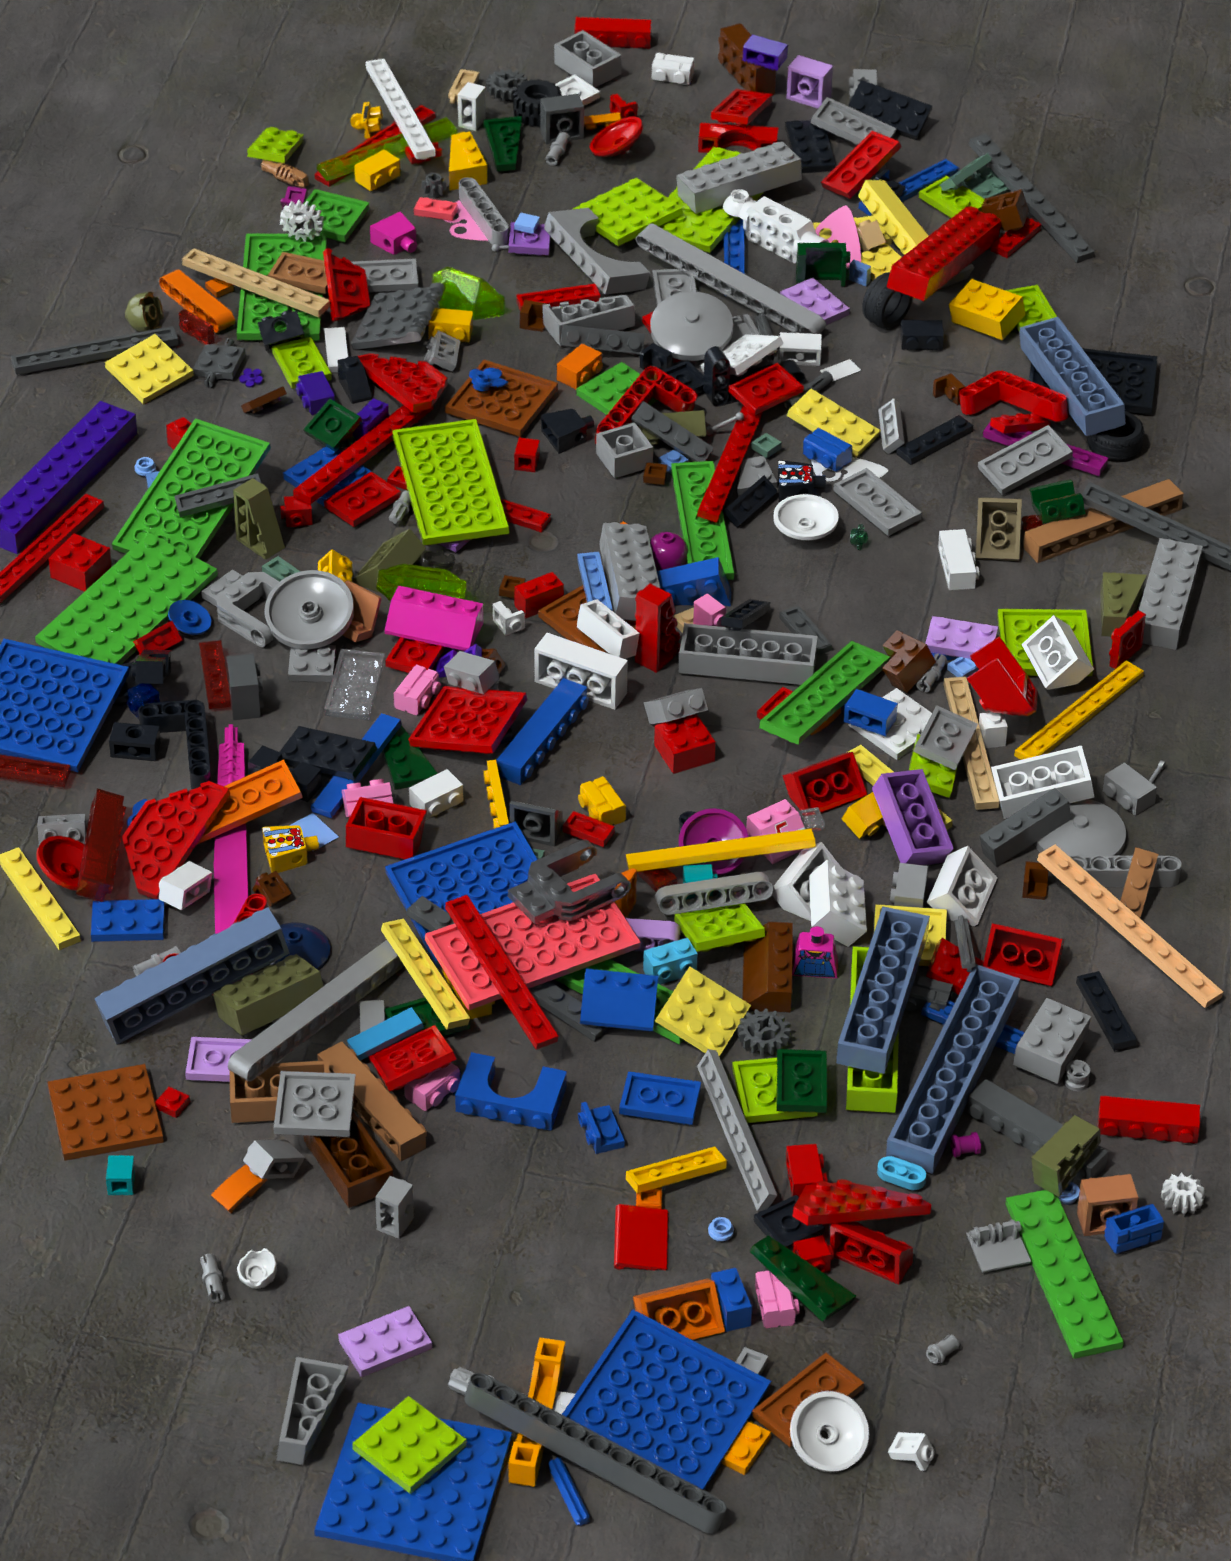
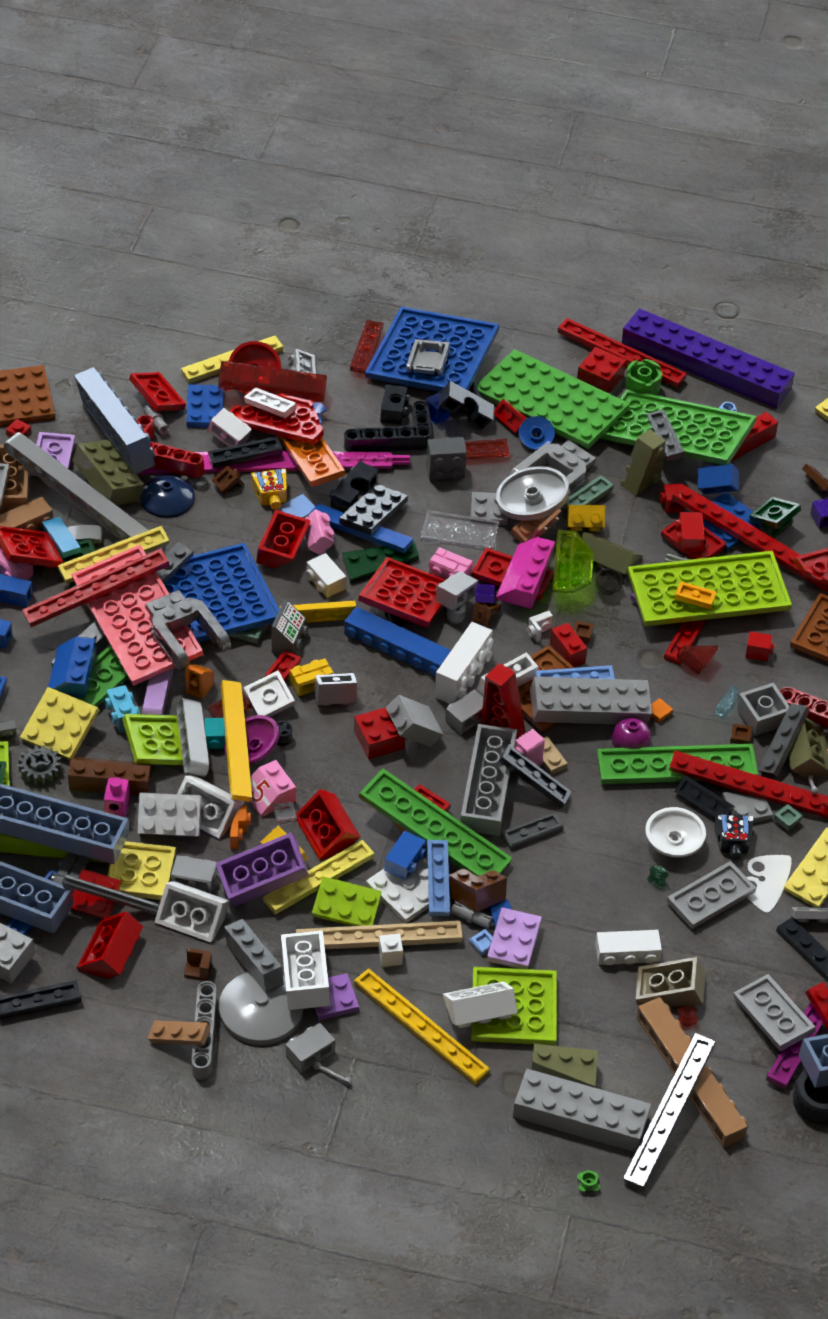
camera: 90 degrees right, 5 degrees up
dark purple brick [352,398,389,441] -> none
black torso [541,409,594,454] -> none
blue wedge [657,557,731,606] -> none
medium blue plate [658,449,688,474] -> none
blue brick [803,428,852,472] -> none
light grey plate [913,705,978,770] -> none
red windscreen [967,636,1038,716] -> none
dark green panel [1029,479,1085,524] -> none
light nougat plate [1037,844,1223,1008] -> none
red plate [1109,610,1146,669] -> none
none -> red plate [129,372,186,412]
none -> black plate [208,437,283,468]
none -> orange slope [230,805,251,849]
none -> white plate [244,388,297,418]
none -> white plate [244,671,296,717]
none -> light grey brick [315,673,357,706]
none -> light grey container [406,339,450,375]
none -> medium blue plate [427,840,450,916]
none -> light grey brick [445,689,483,734]
none -> bright green brick [625,359,662,395]
none -> light orange plate [674,581,717,610]
none -> red brick [675,512,705,552]
none -> clear red slope [676,645,719,675]
none -> blue brick [698,463,739,495]
none -> clear light blue axle [715,685,740,716]

